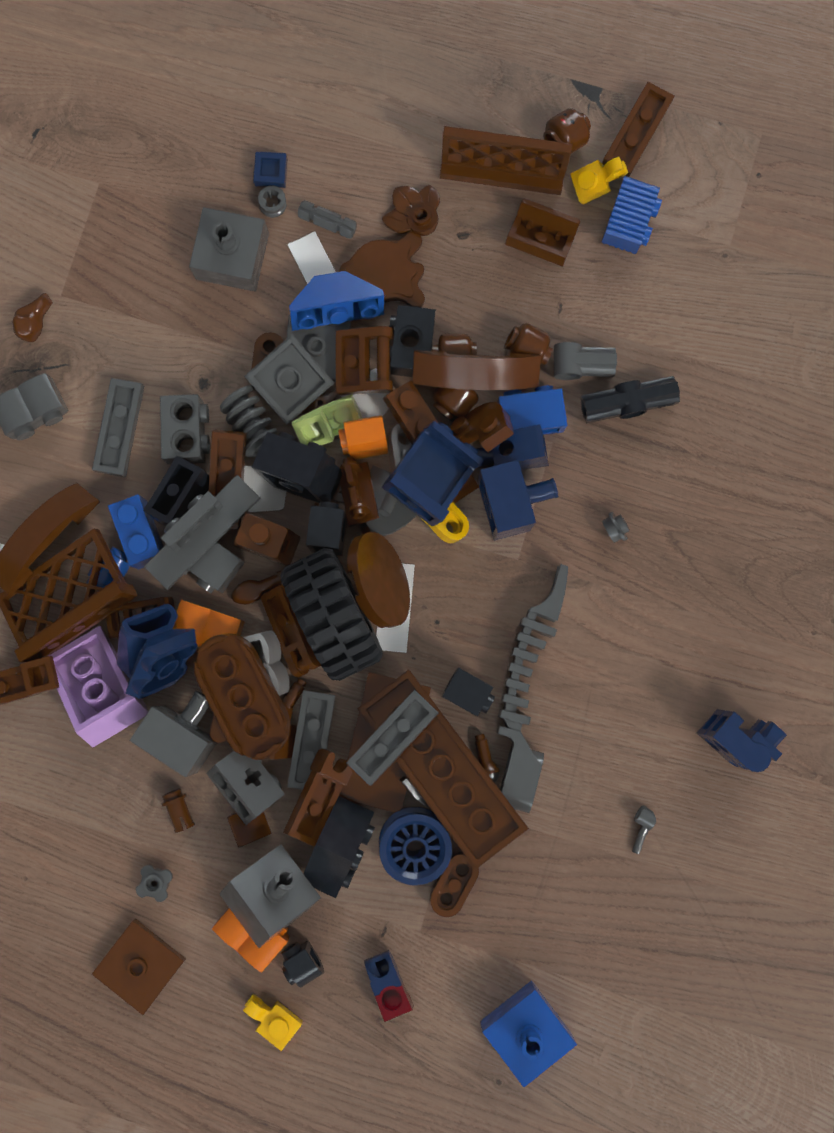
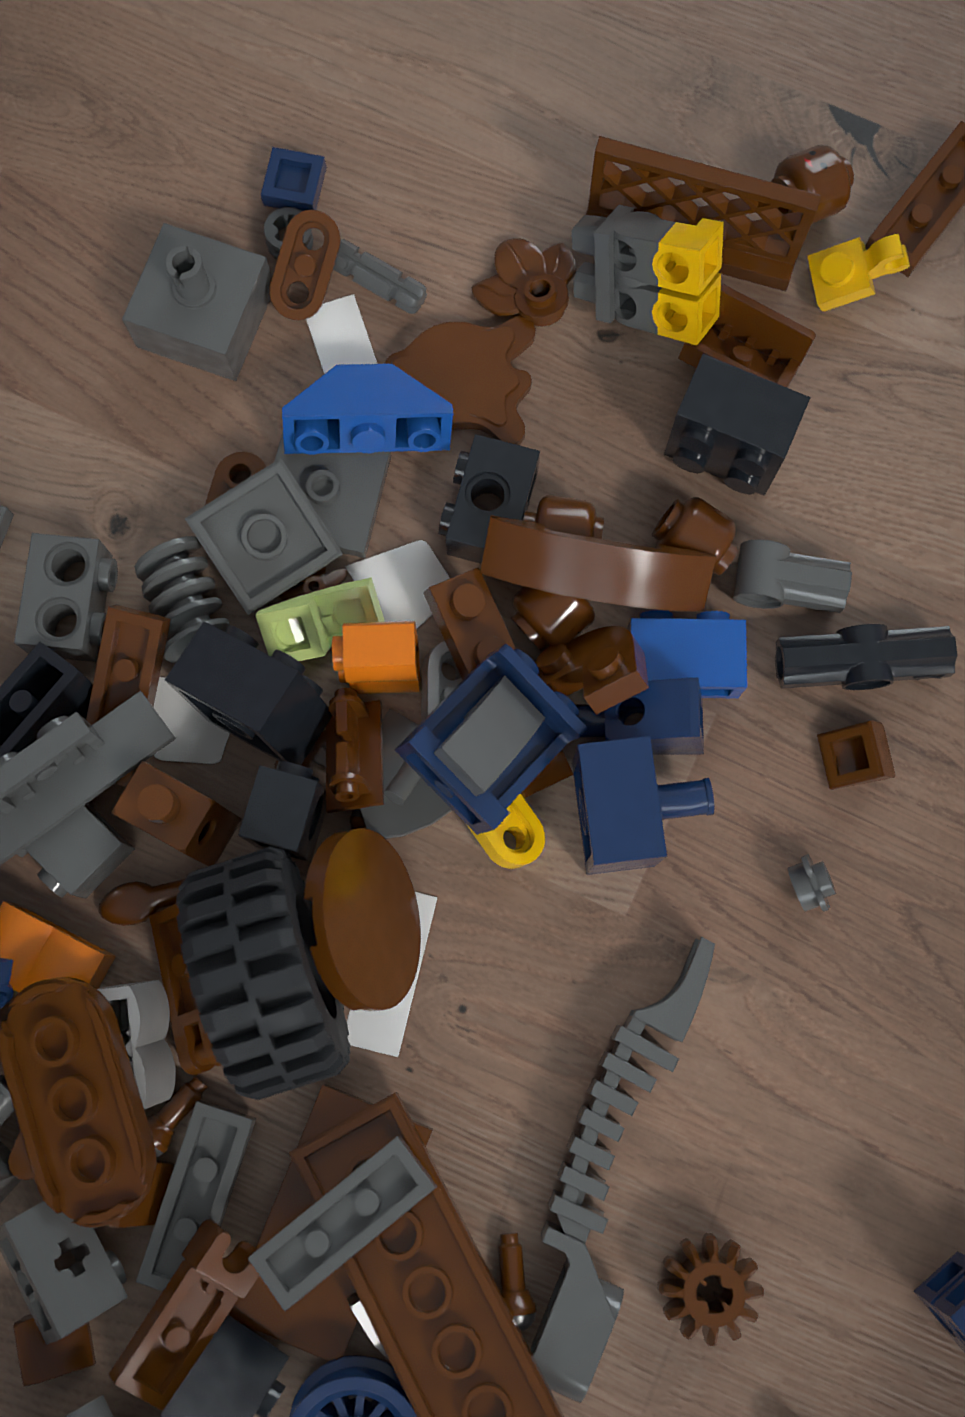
camera: 10 degrees right, 5 degrees down
reddish brown plate [336,326,393,396] -> none
black brick [441,668,495,717] -> none
blue brick [601,176,662,254] -> none
none -> reddish brown plate [270,210,341,320]
none -> dark grey slope [433,675,545,796]
none -> hips [572,205,724,346]
none -> reddish brown gear [657,1233,764,1346]
none -> black brick [664,354,811,496]
none -> reddish brown slope [817,720,895,790]

